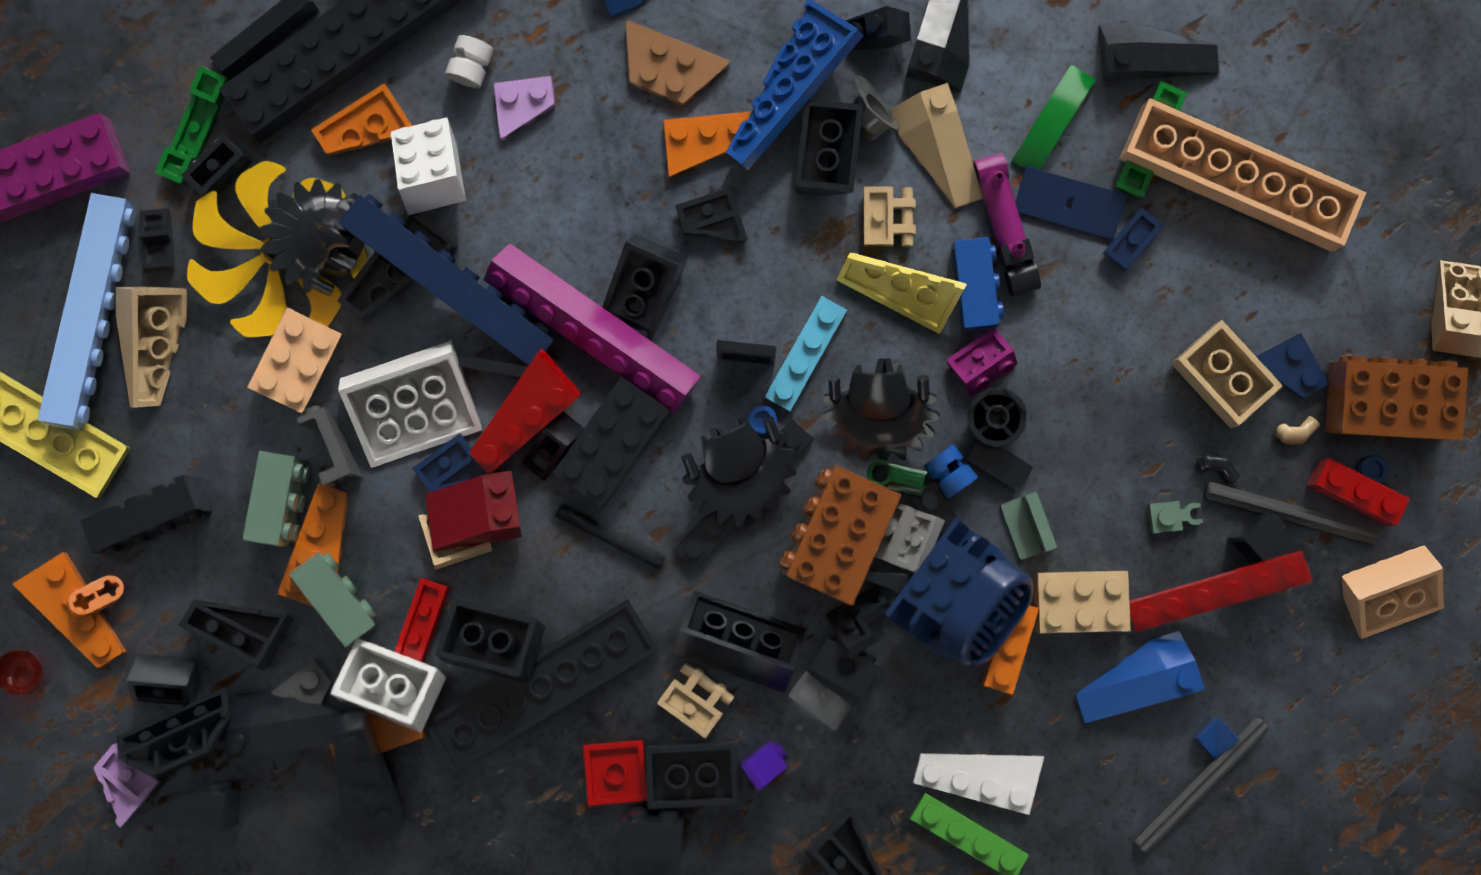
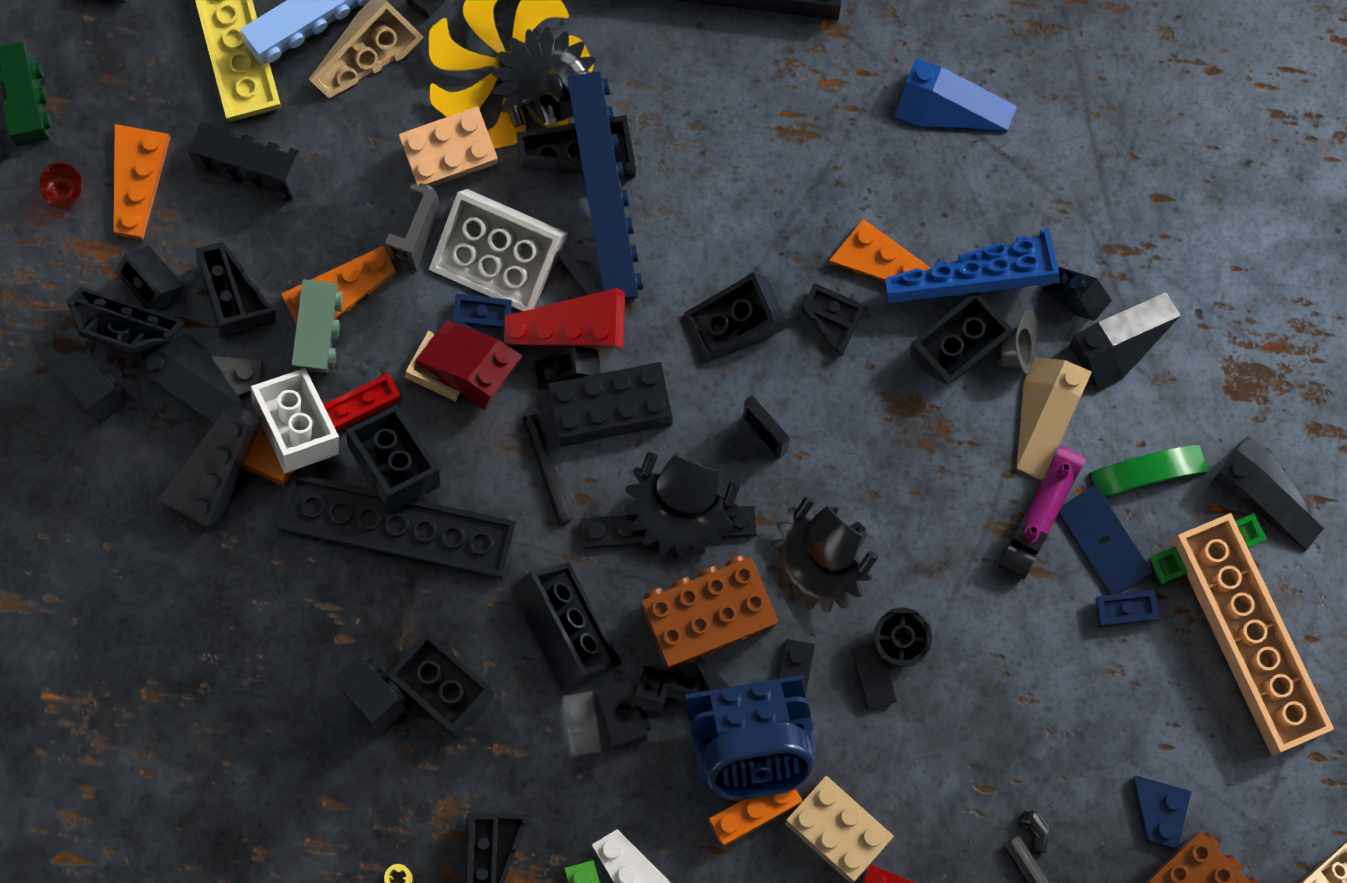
camera: 40 degrees right, 10 degrees down
orange beam [67,575,124,618] -> none
lavender wing [93,743,161,827] -> none
sand green brick [242,451,311,548] -> none
orange wing [311,83,412,156] -> none
white brick [391,117,466,215] -> none
white wheel [445,35,494,88] -> none
magenta brick [483,243,701,413] -> none
lavender wing [494,76,556,140] -> none
red plate [583,739,648,806] -> none
medium nougat wing [626,20,730,106] -> none
tan plate [657,662,735,738] -> none
dark purple slope [741,740,789,791] -> none
blue tile [748,405,777,436] -> none
medium azure plate [765,296,847,412] -> none
light yellow wing [836,252,967,334] -> none
tan plate [863,187,916,247] -> none
dark green piece [867,460,928,497] -> none
light grey slope [874,503,945,573] -> none
blue wheel [923,444,978,499] -> none
magenta bracket [946,327,1018,397] -> none
blue brick [951,237,1004,332] -> none
sand green panel [1000,492,1057,560] -> none
sand green plate [1148,501,1203,534] -> none
tan brick [1170,320,1283,429] -> none
tan arm [1275,416,1320,445] -> none

